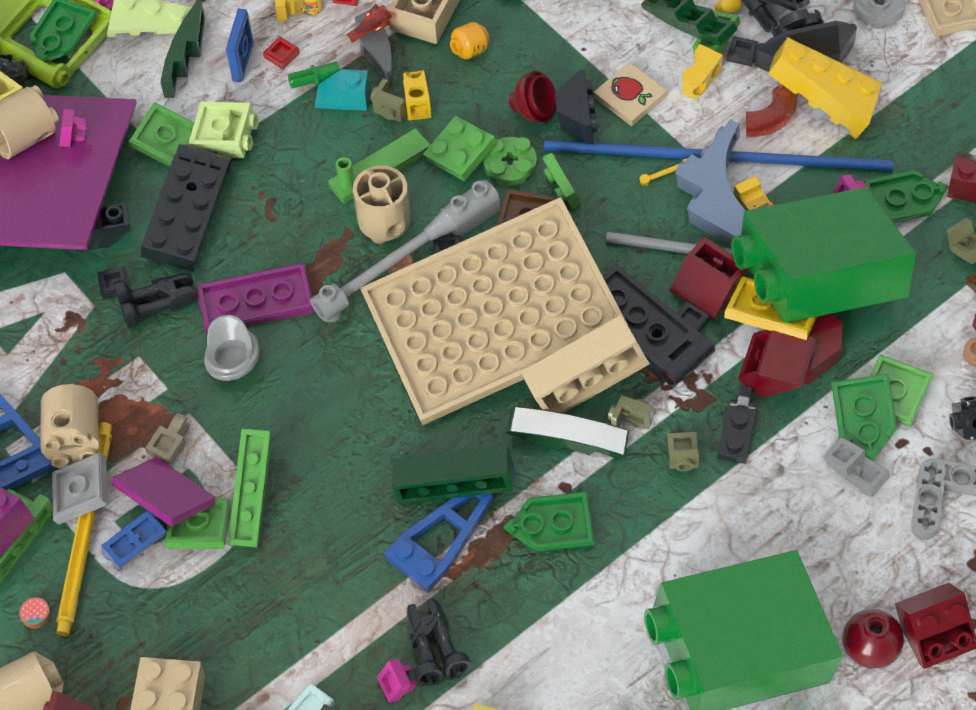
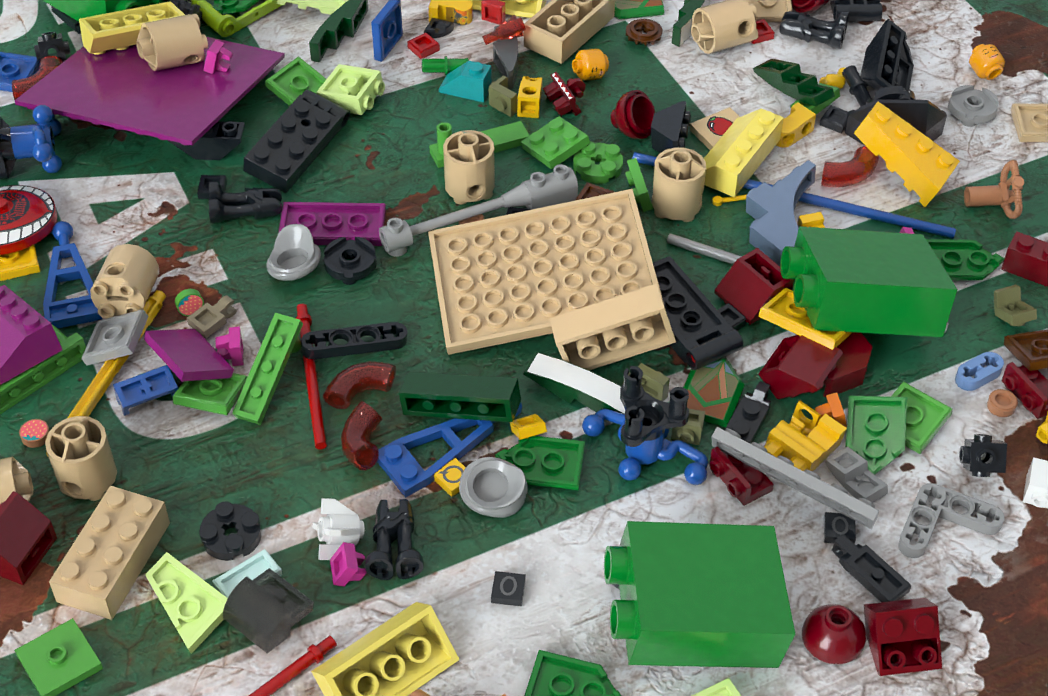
camera: 10 degrees right, 10 degrees down
none -> tan cylinder [45,416,117,501]
none -> tile [175,289,204,316]
none -> black plate [199,501,262,561]
none -> dark pink tile [216,326,244,366]
none -> red bar [296,303,327,450]
none -> black beam [301,322,407,359]
none -> white brick [313,498,365,560]
none -> black plate [323,237,377,285]
none -> clear red cylinder [323,361,396,409]
none -> clear red cylinder [341,401,382,470]
none -> black tile [424,18,454,38]
none -> yellow tile [434,458,466,497]
none -> light grey piece [459,457,528,518]
none -> black tile [491,571,526,606]
none -> yellow tile [510,414,547,440]
none -> dark red hips [543,72,586,117]
none -> wheel [582,366,708,485]
none -> tan cylinder [652,148,706,222]
none -> tile [683,357,745,428]
none -> light yellow slope [704,108,784,198]
none -> dark red bracket [709,446,774,506]
none -> light grey plate [711,427,879,529]
none -> yellow hips [764,400,847,471]
none -> orange tile [815,392,847,431]
none -> black tile [824,512,856,544]
none -> black hinge [832,534,911,603]
none -> medium blue beam [955,352,1004,391]
none -> nougat piece [964,160,1024,219]

